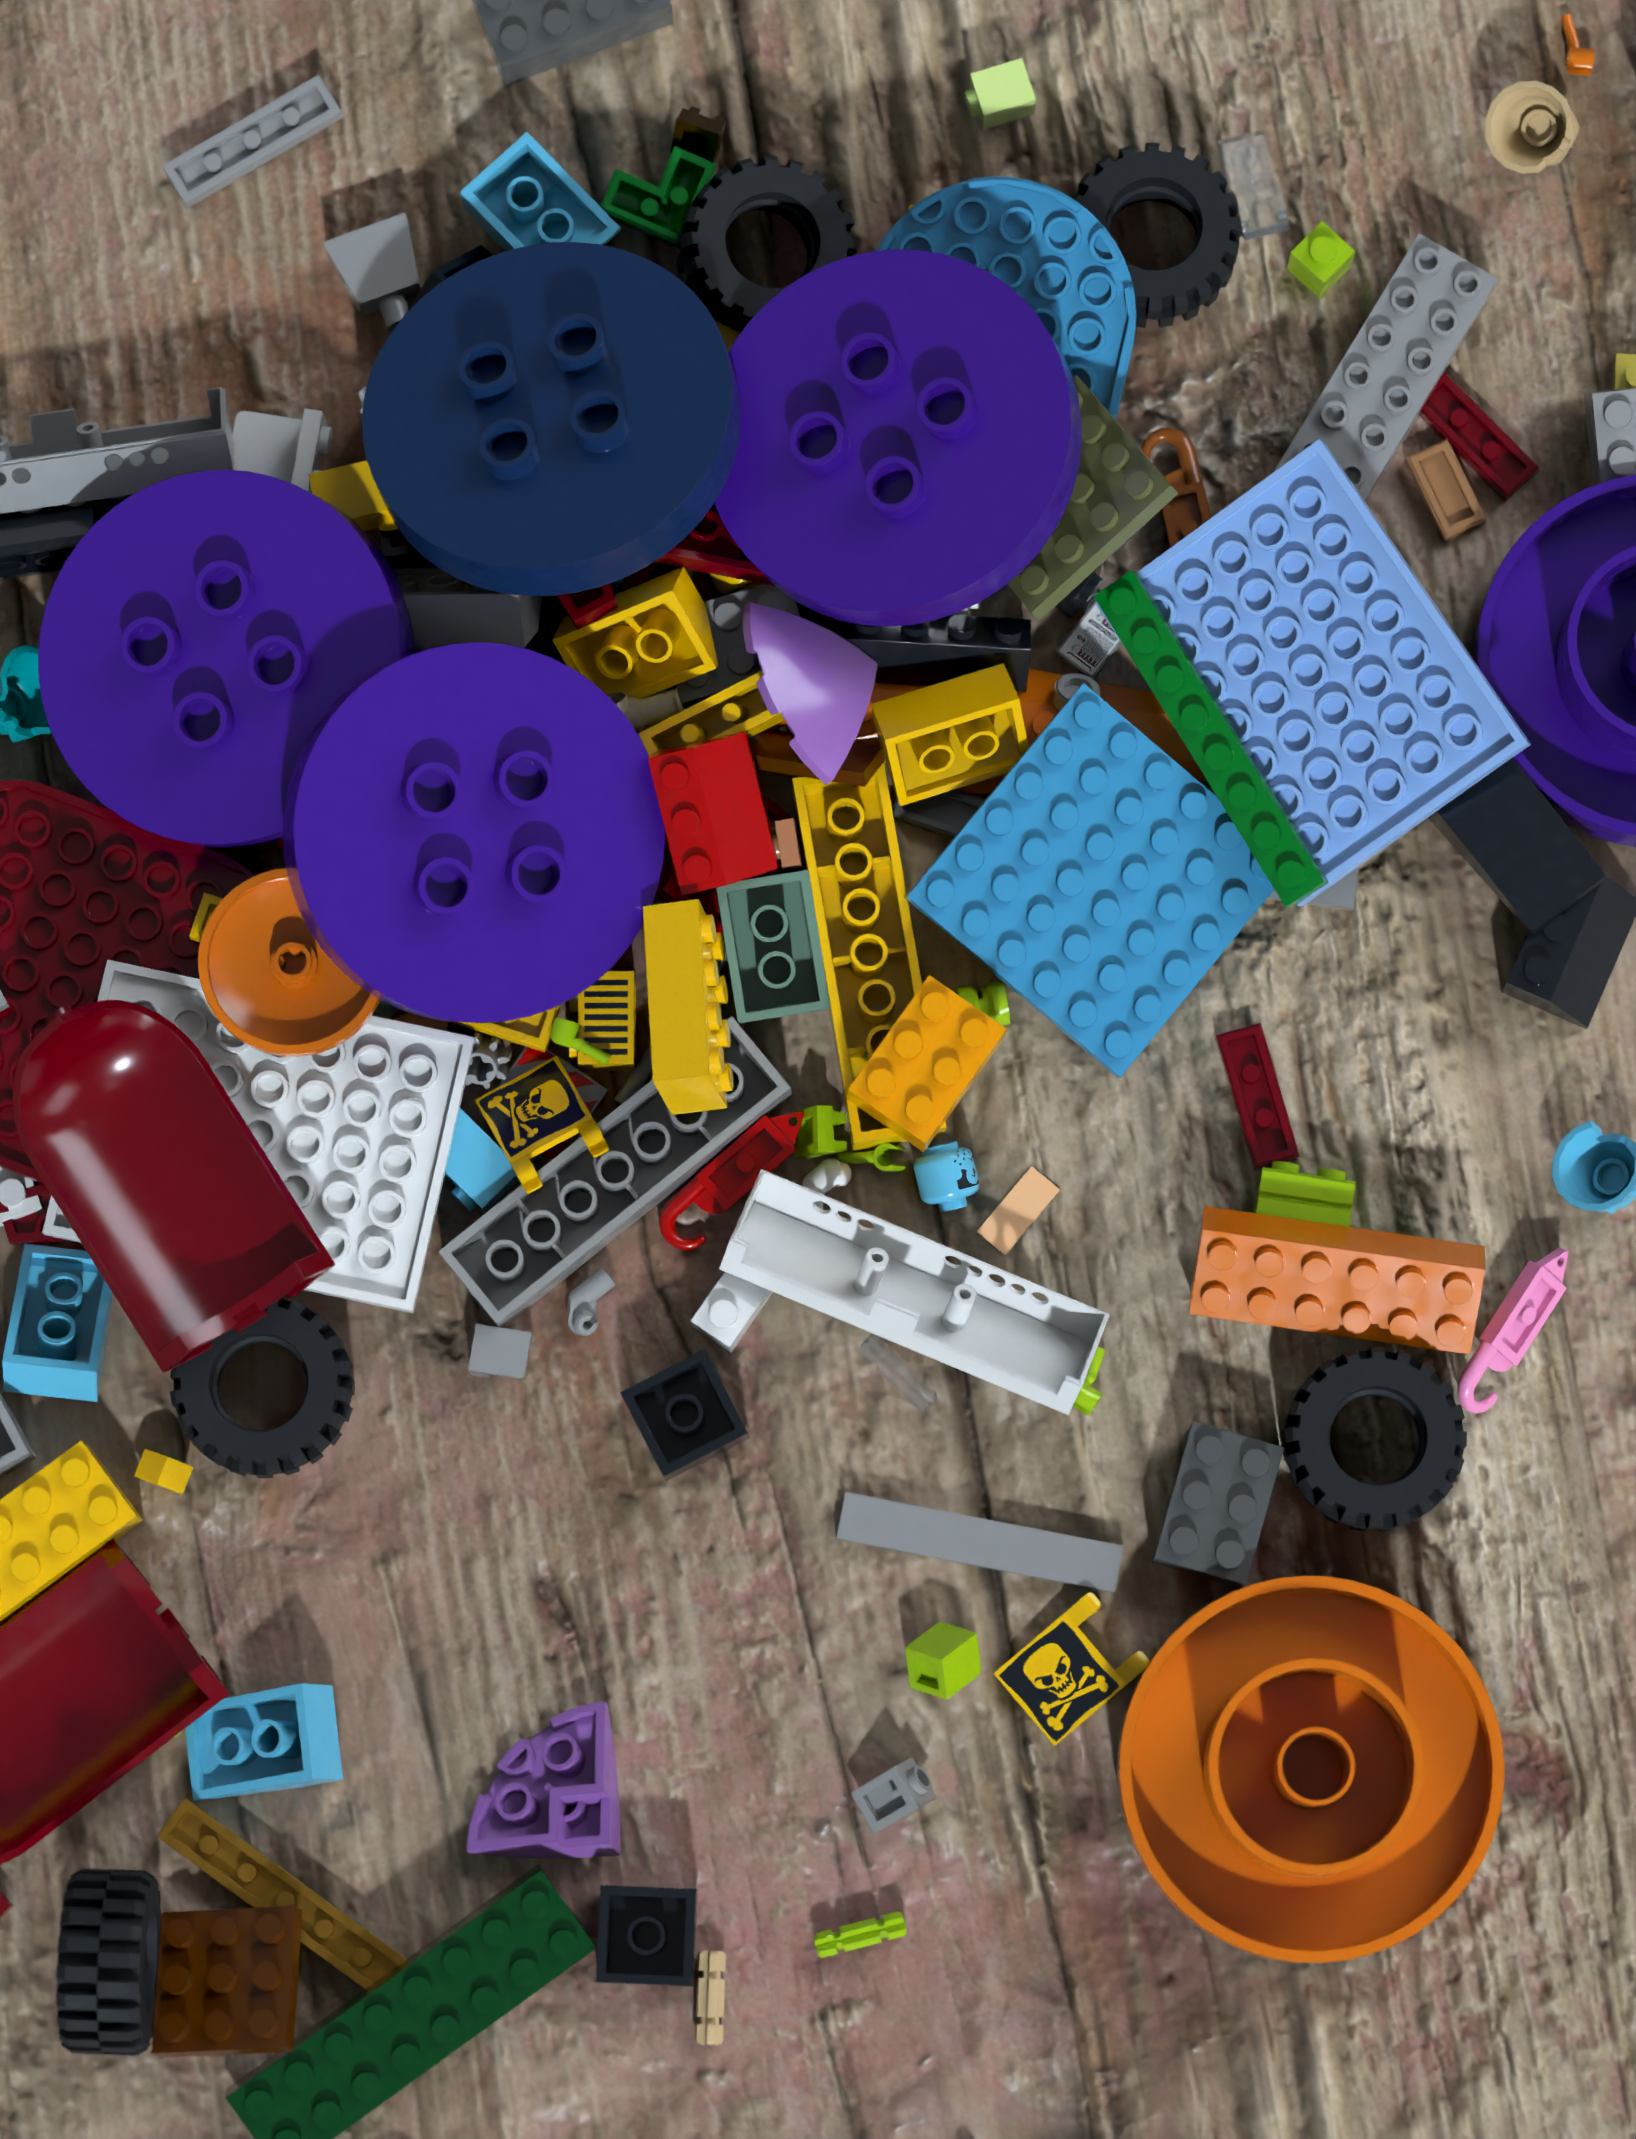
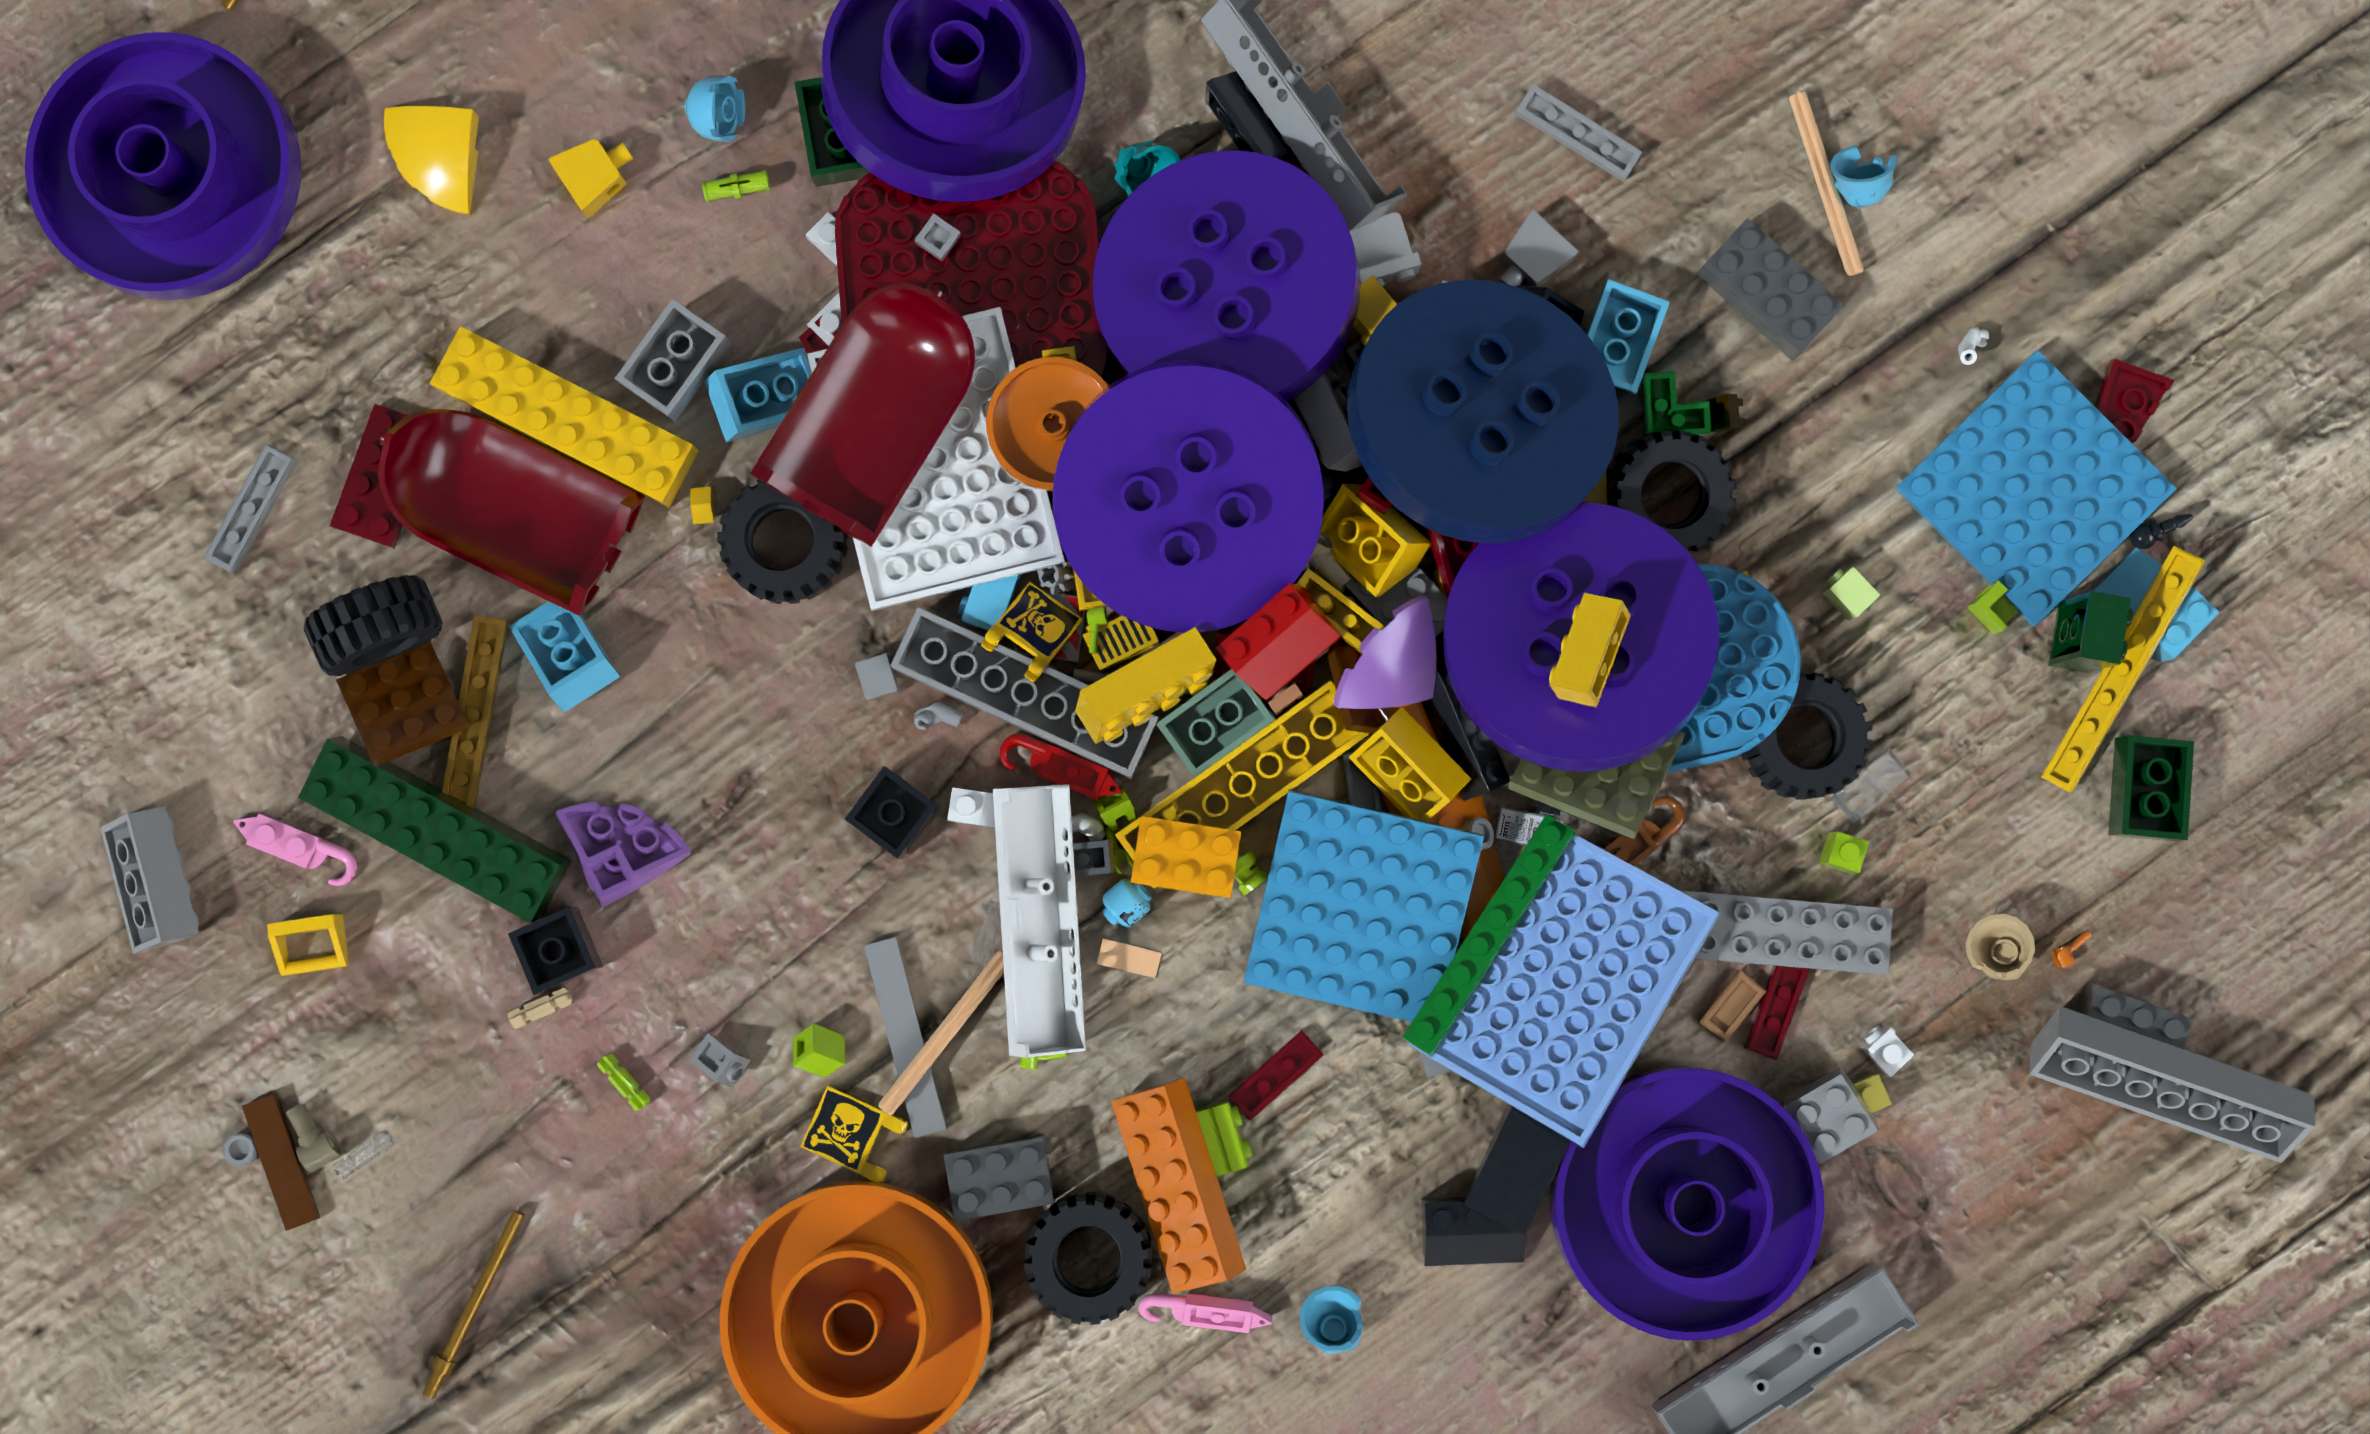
camera: 55 degrees right, 5 degrees up
none -> light nougat axle [878,950,1004,1115]
none -> dark grey slope [1066,840,1115,877]
none -> yellow brick [1549,593,1631,708]
none -> white bracket [1860,1025,1914,1078]

